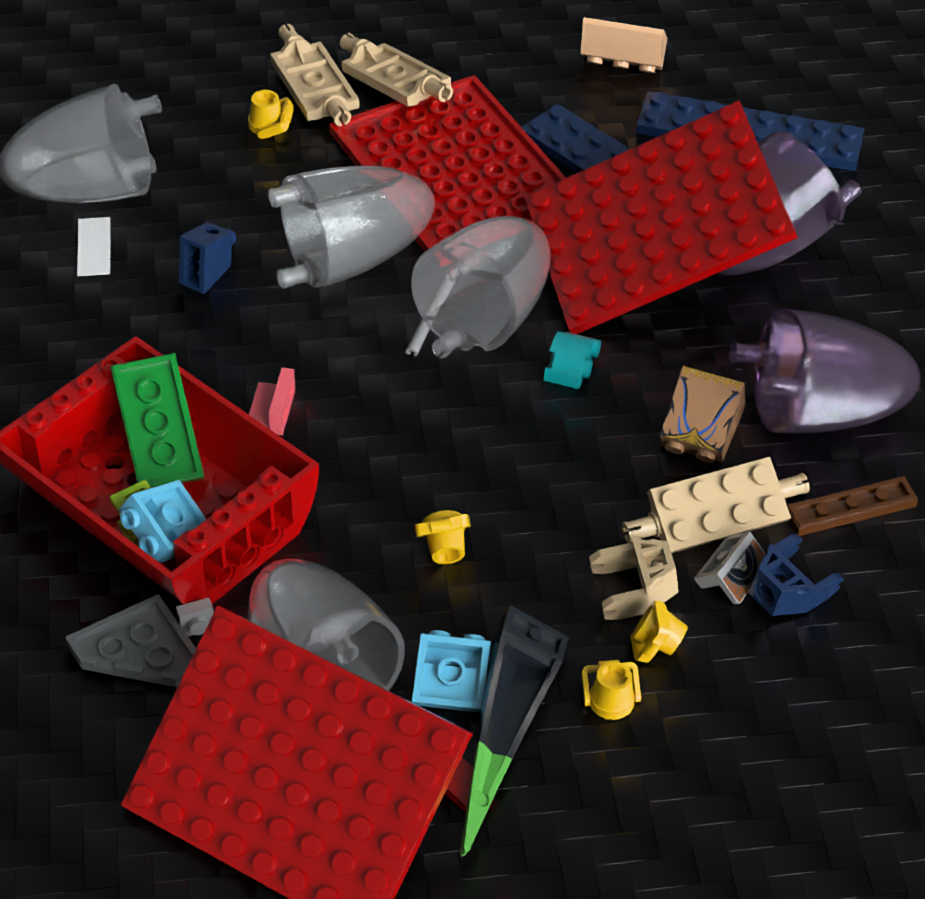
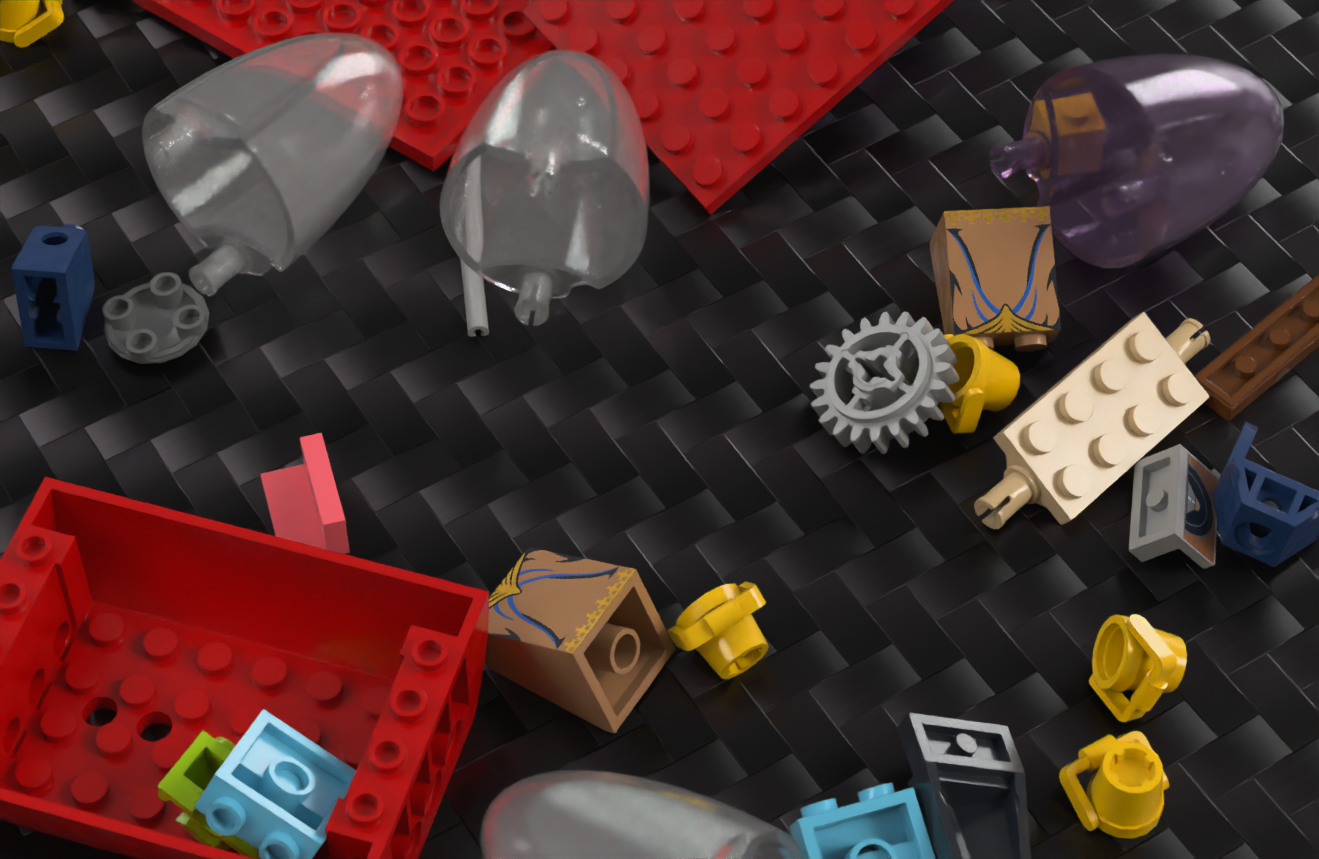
camera: 25 degrees left, 5 degrees up
green tile [111,353,204,488] -> none
teal cylinder [543,331,601,389] -> none
tan piece [589,537,679,620] -> none
none -> dark grey dish [102,272,209,364]
none -> medium nougat slope [484,547,676,733]
none -> light grey gear [810,312,960,454]
none -> yellow piece [938,334,1020,434]

